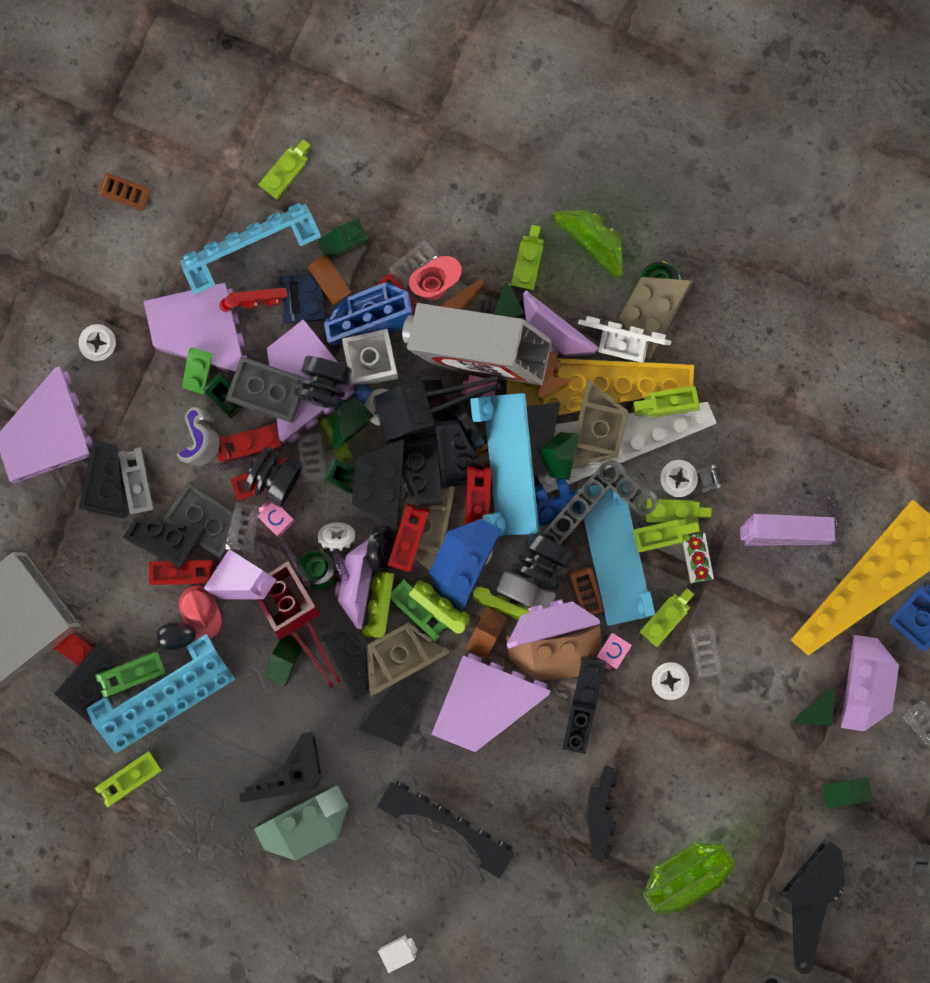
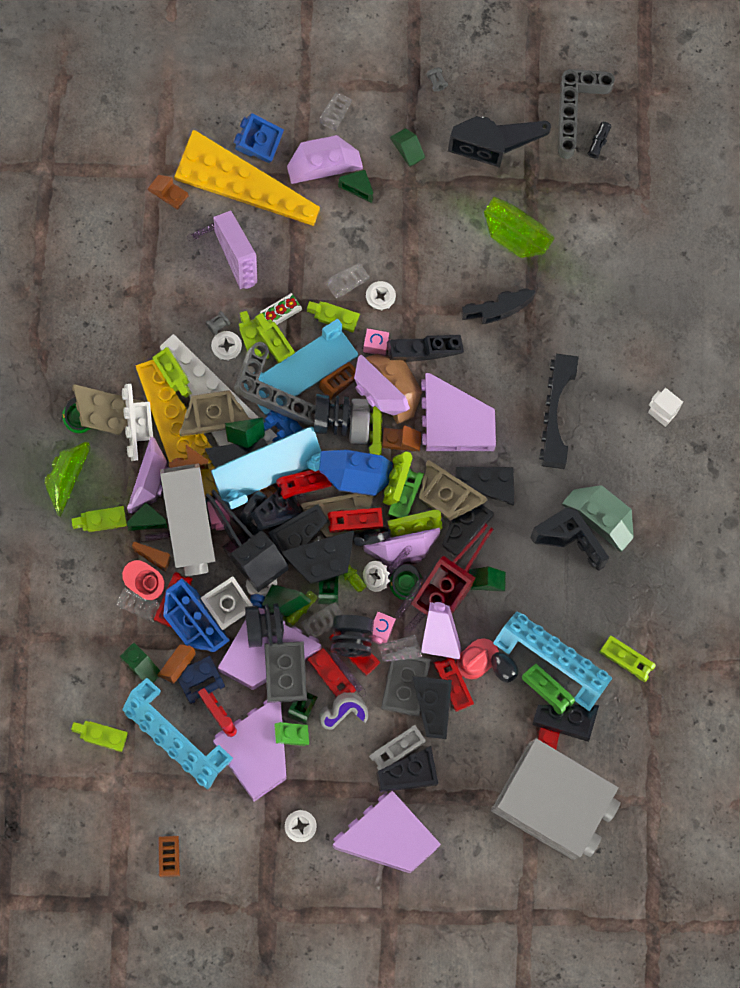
camera: 125 degrees left, 10 degrees down
none -> dark orange slope [148,175,189,210]
none -> clear neon green axle [343,565,367,593]

